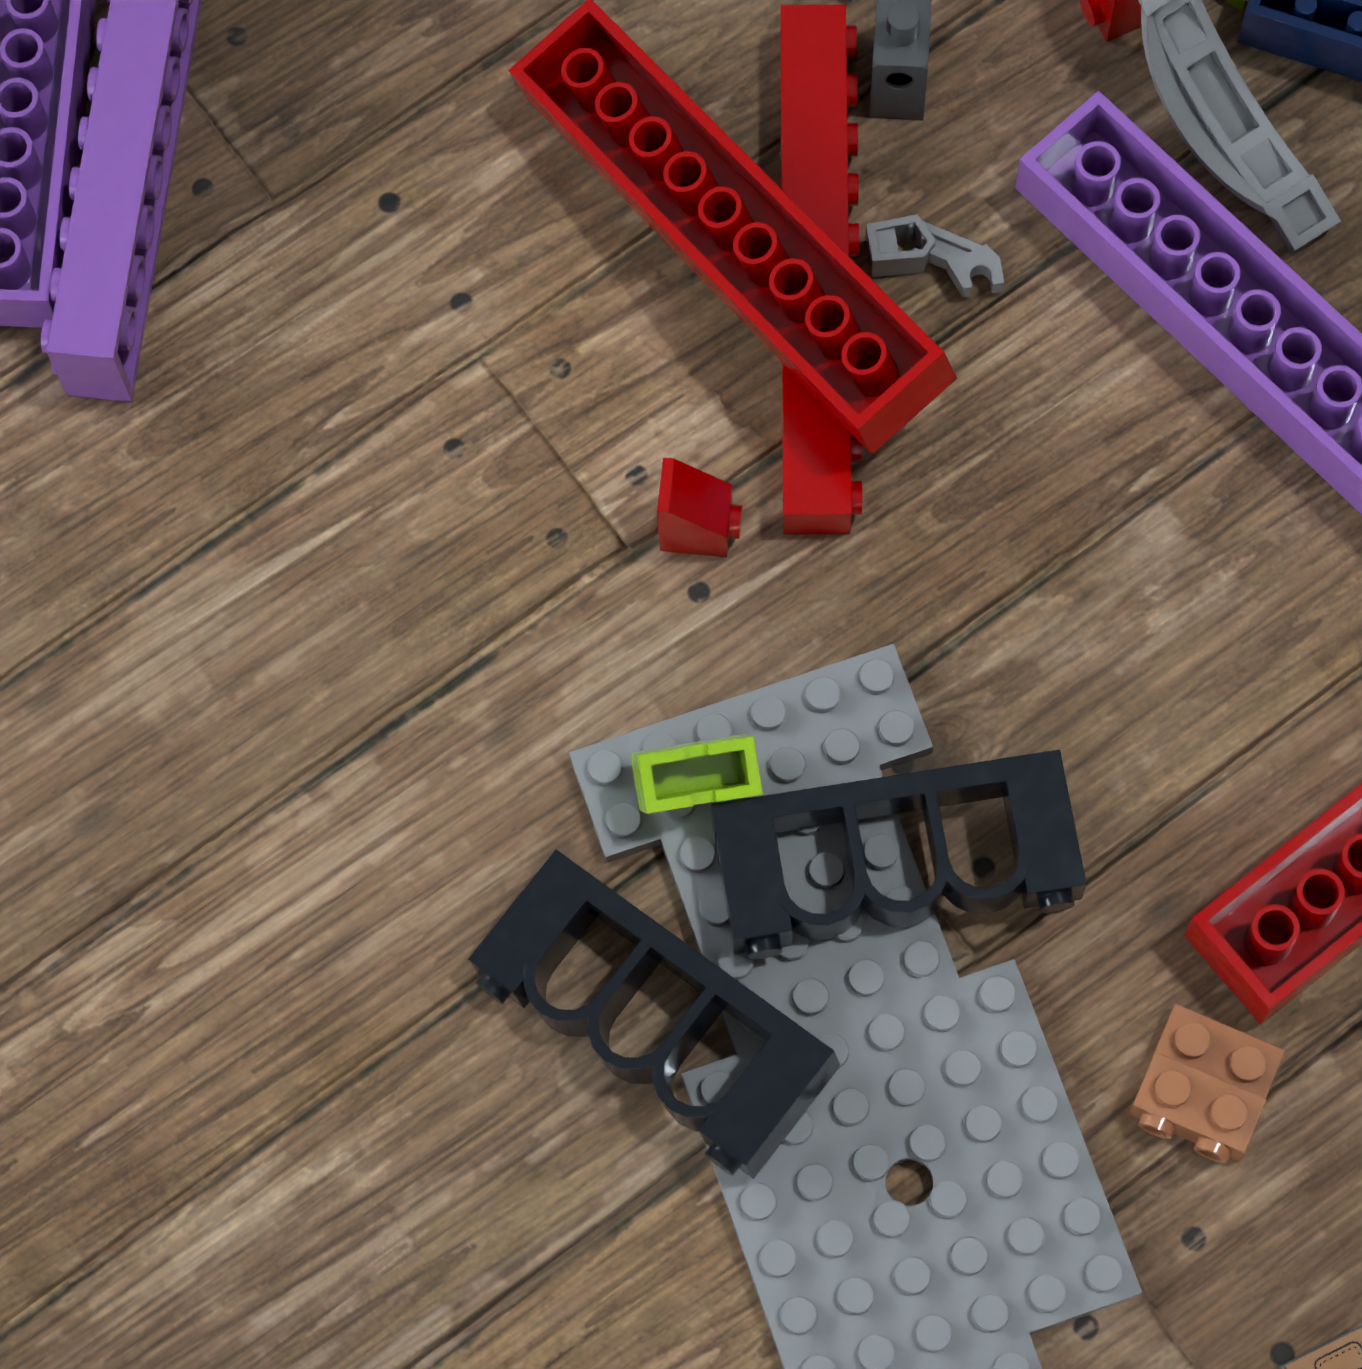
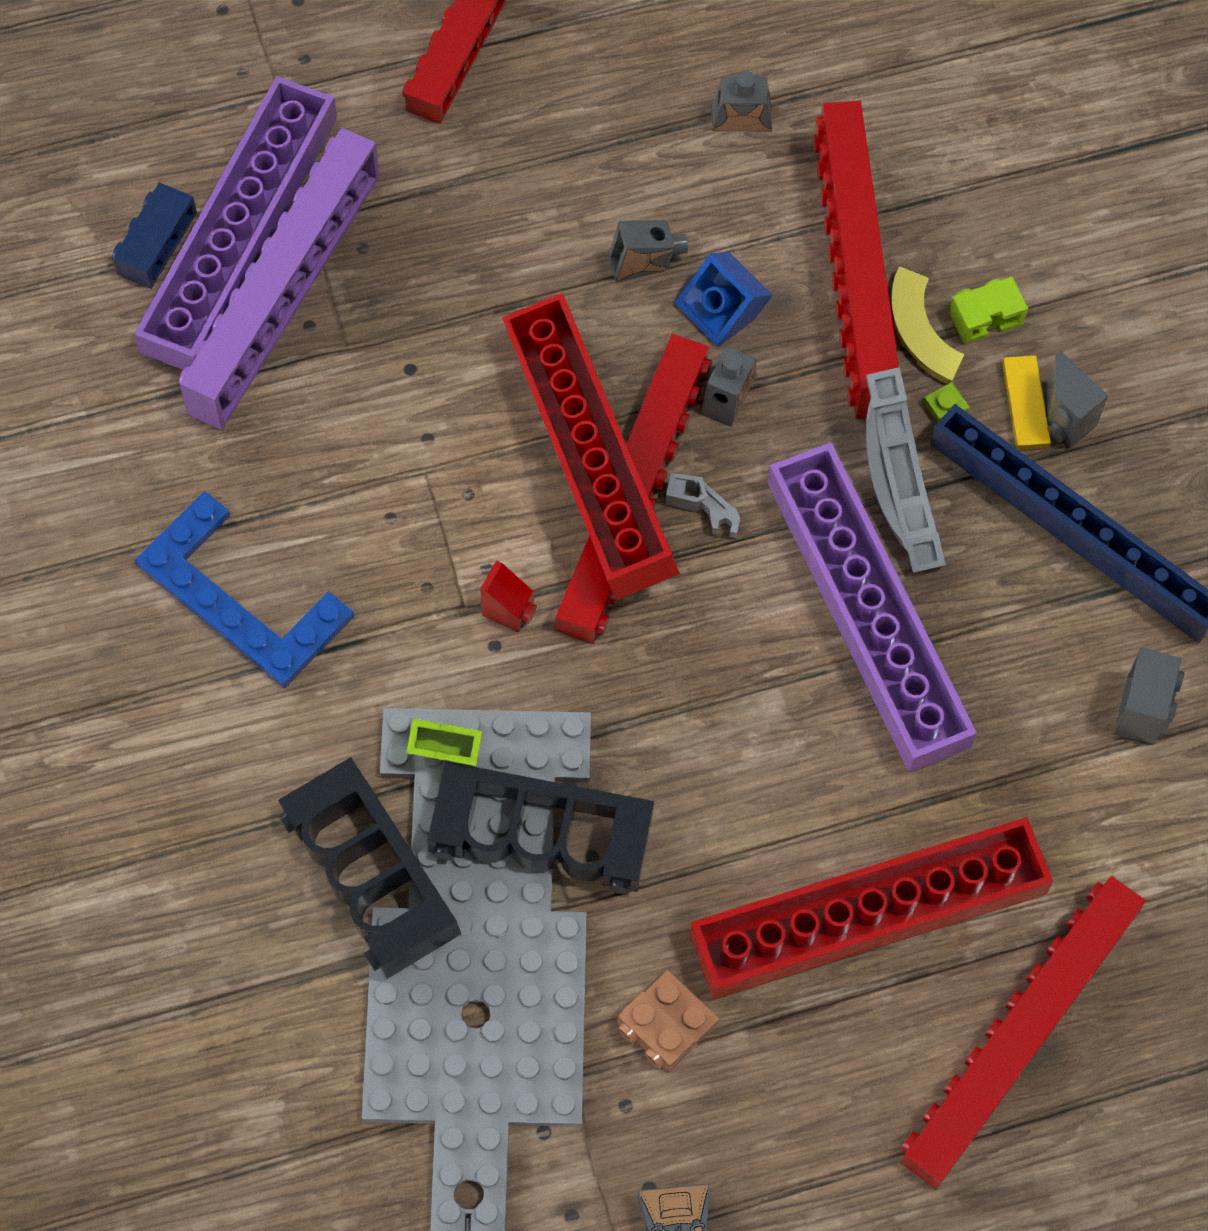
camera: 15 degrees right, 5 degrees down
none -> blue plate [134,491,354,688]

